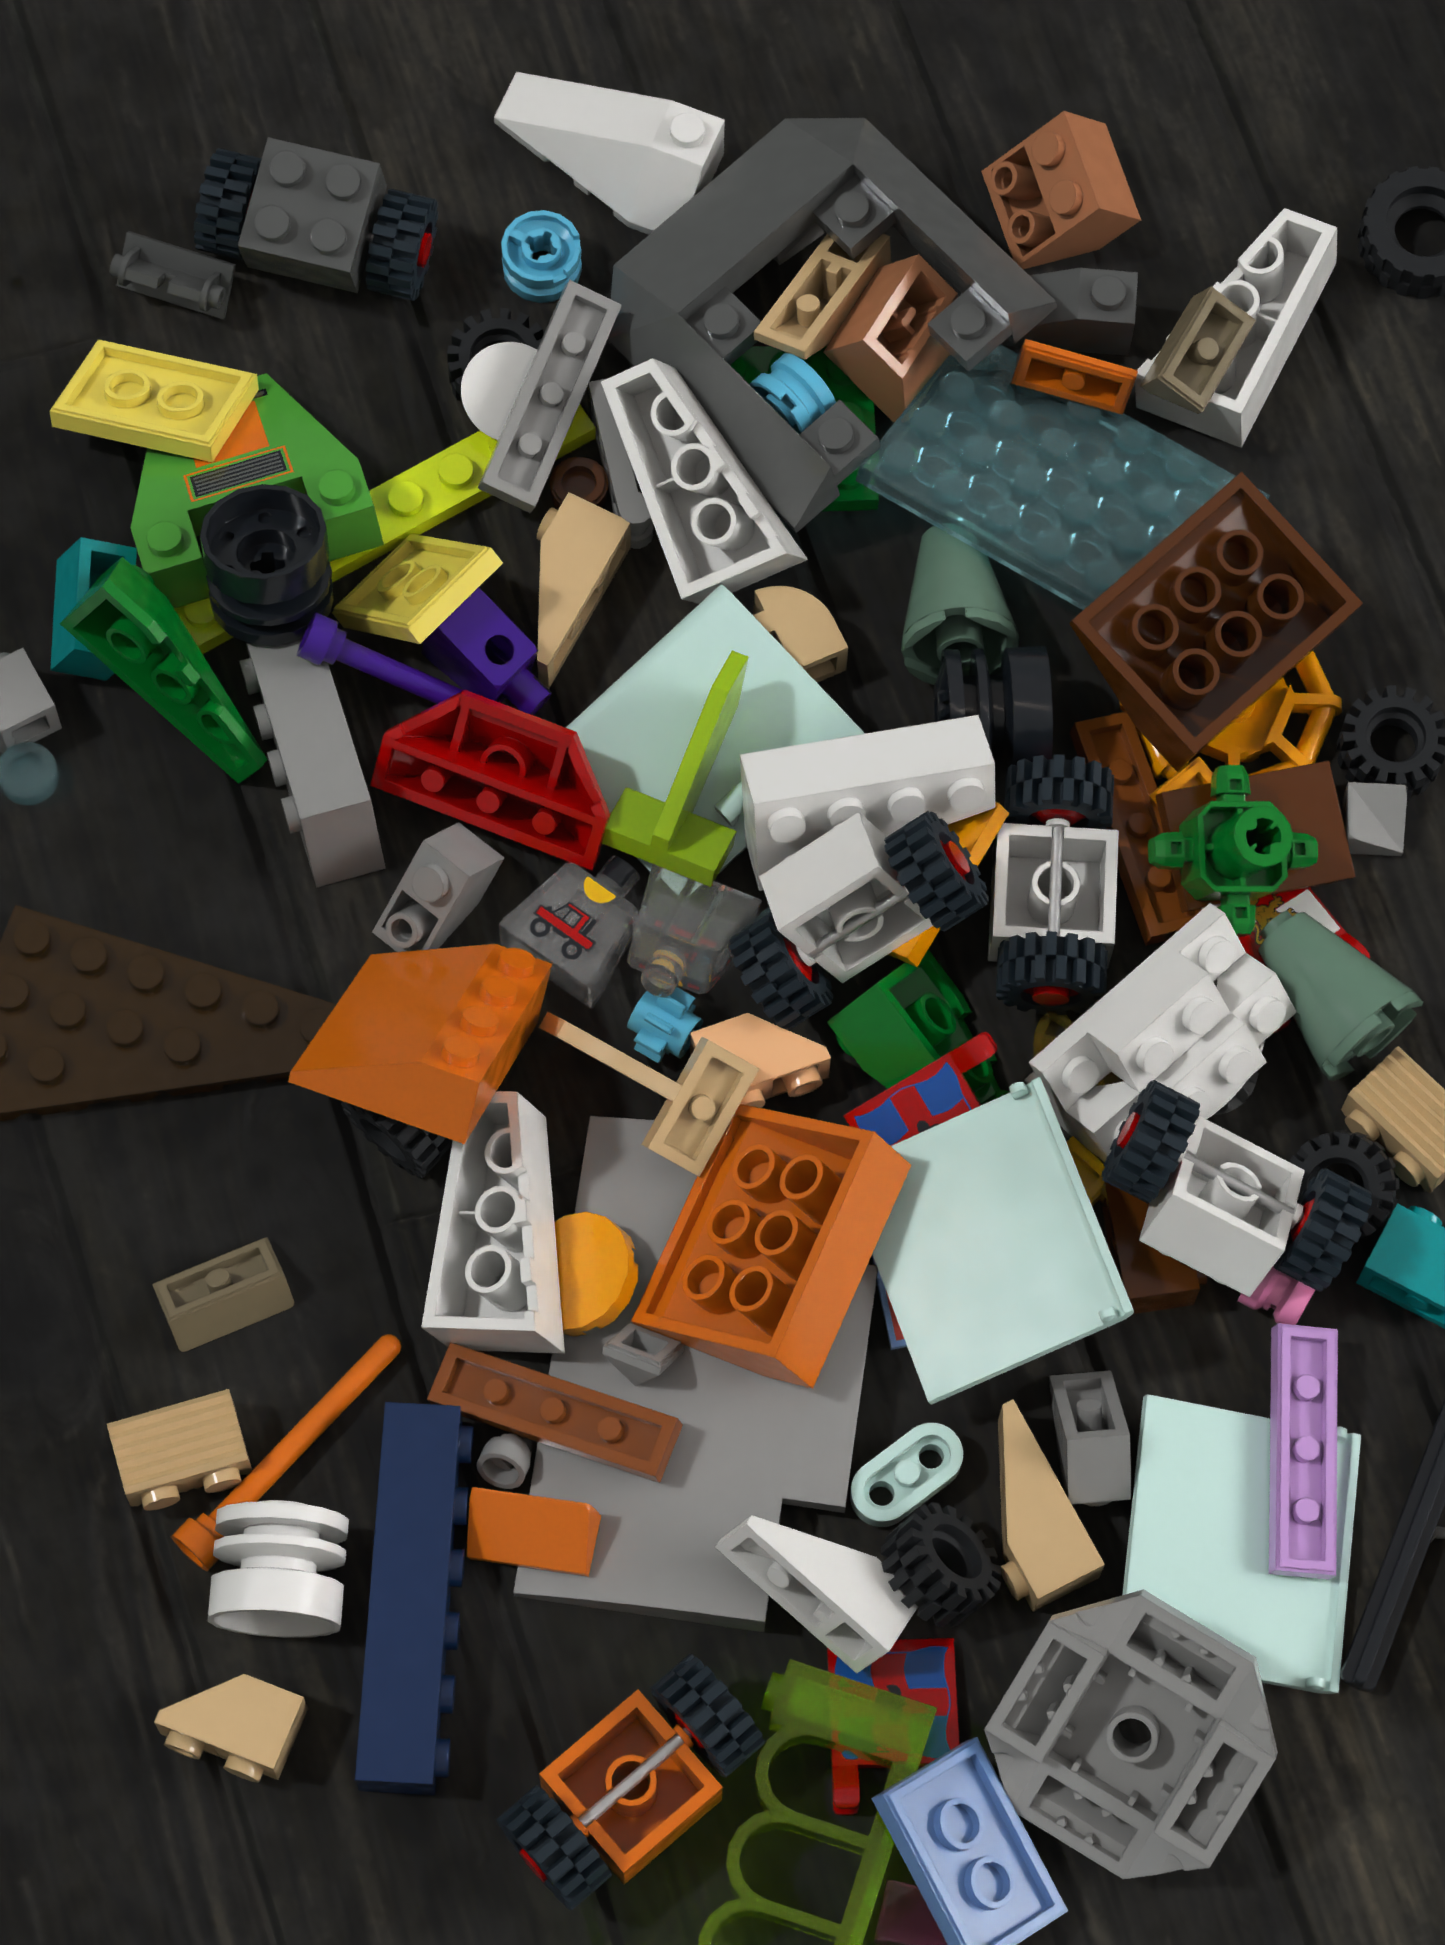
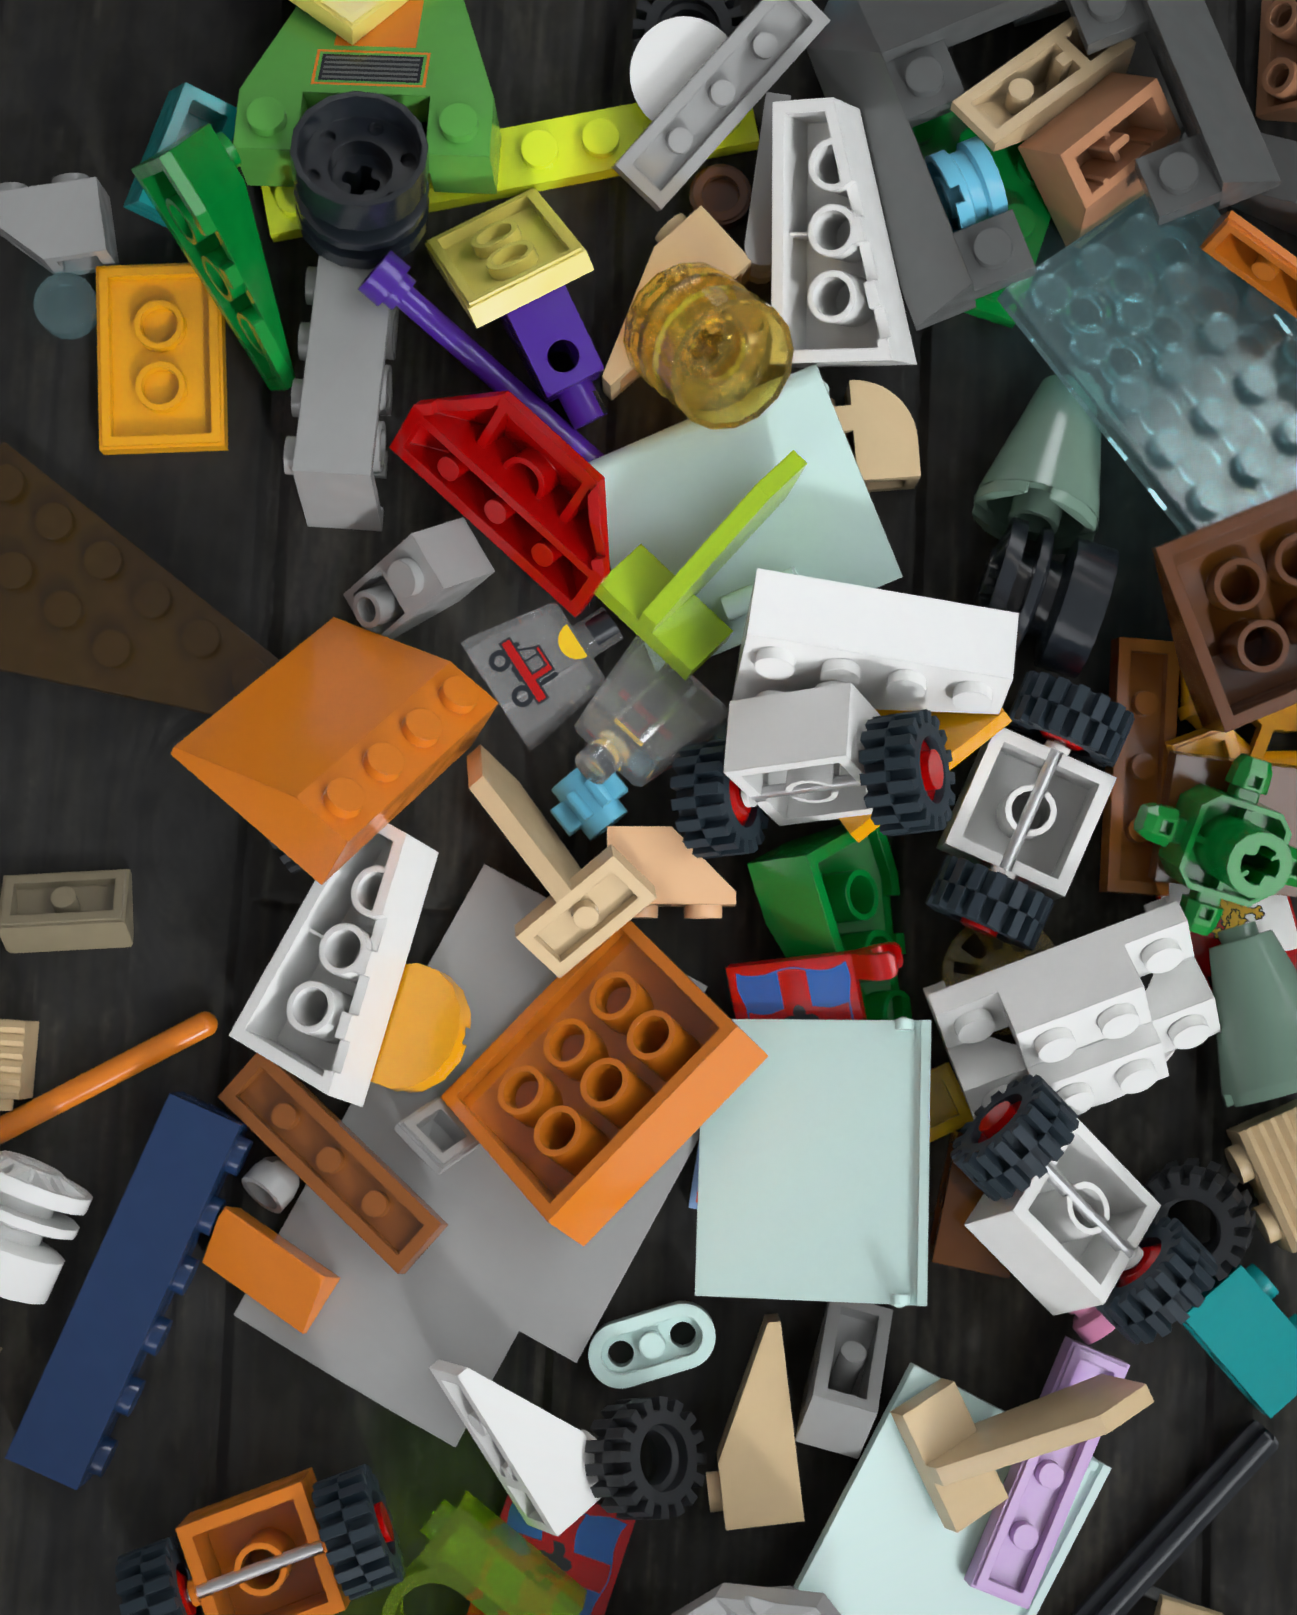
camera: 25 degrees right, 15 degrees up
none -> light orange tile [96,263,228,455]
none -> clear yellow wheel [623,262,794,430]
none -> tan piece [890,1374,1154,1533]

